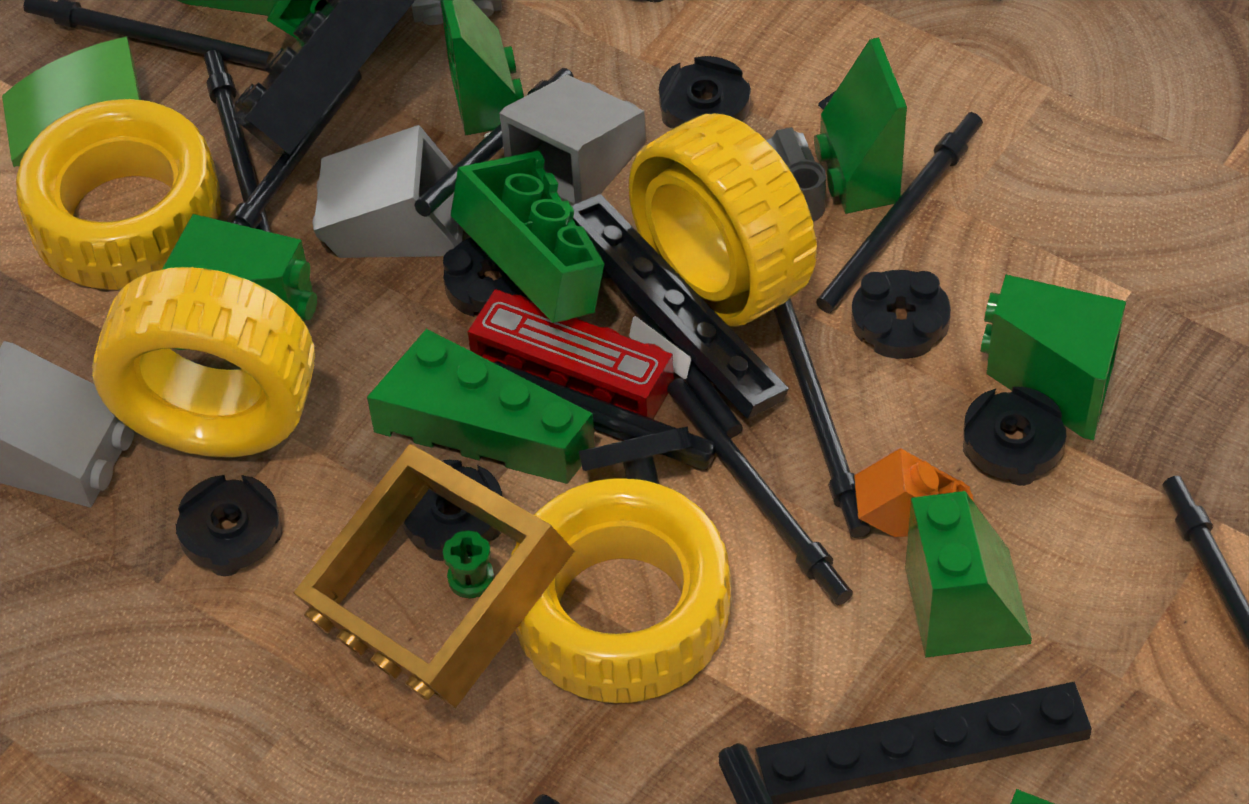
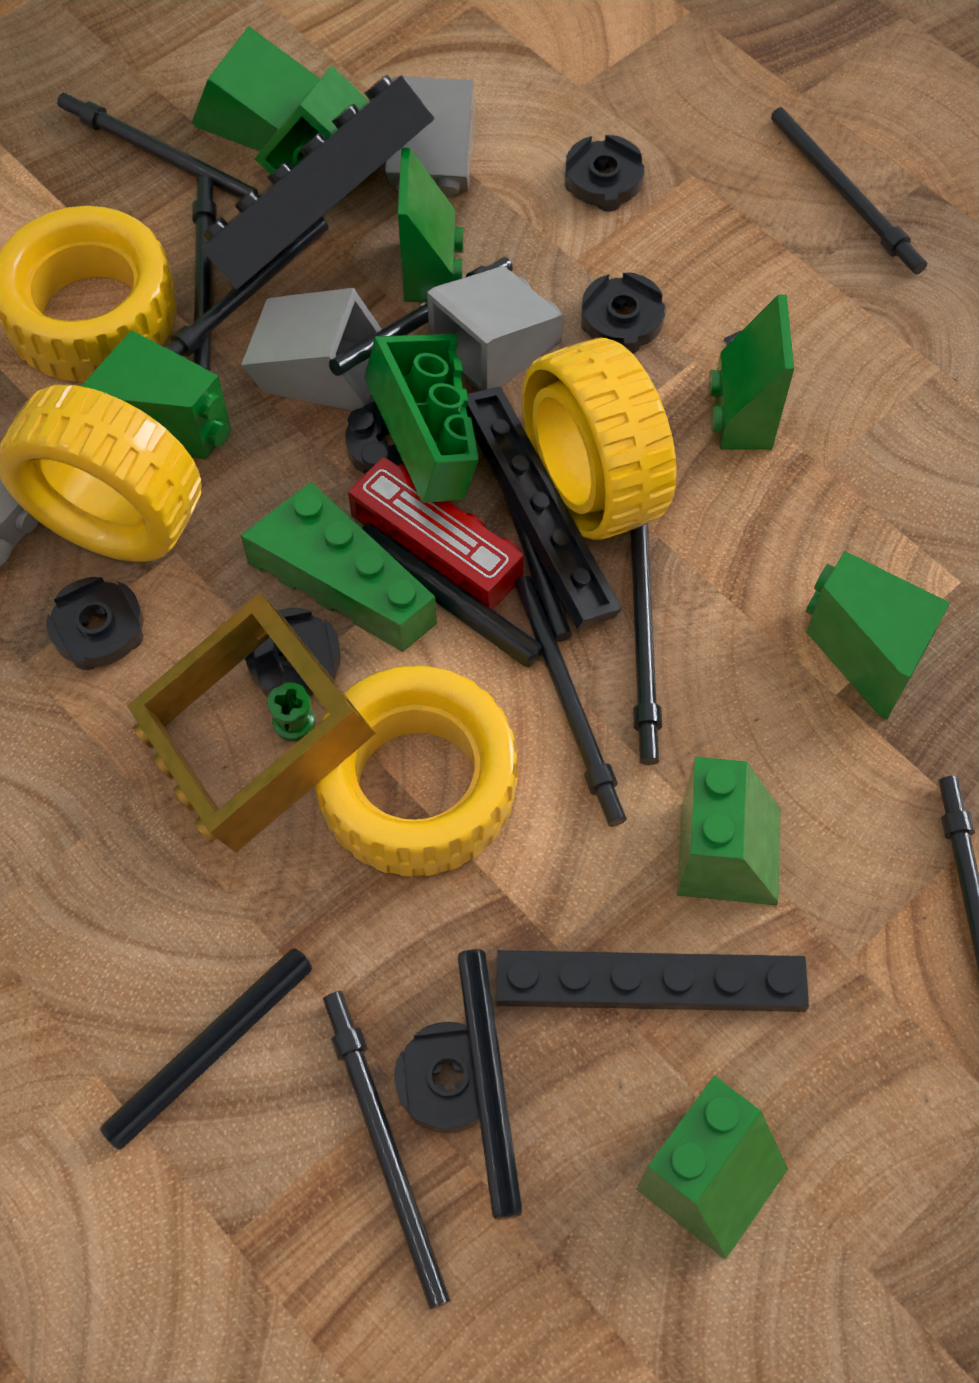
camera: 10 degrees right, 10 degrees up
bright green slope [2,36,141,167] -> none
black tile [579,426,692,484] -> none
white sticker [629,316,691,379] -> none
dark grey piece [766,127,826,221] -> none
black bar [816,112,983,313] -> none
black plate [851,270,951,359] -> none
orange slope [854,448,974,537] -> none
black plate [963,386,1067,486] -> none

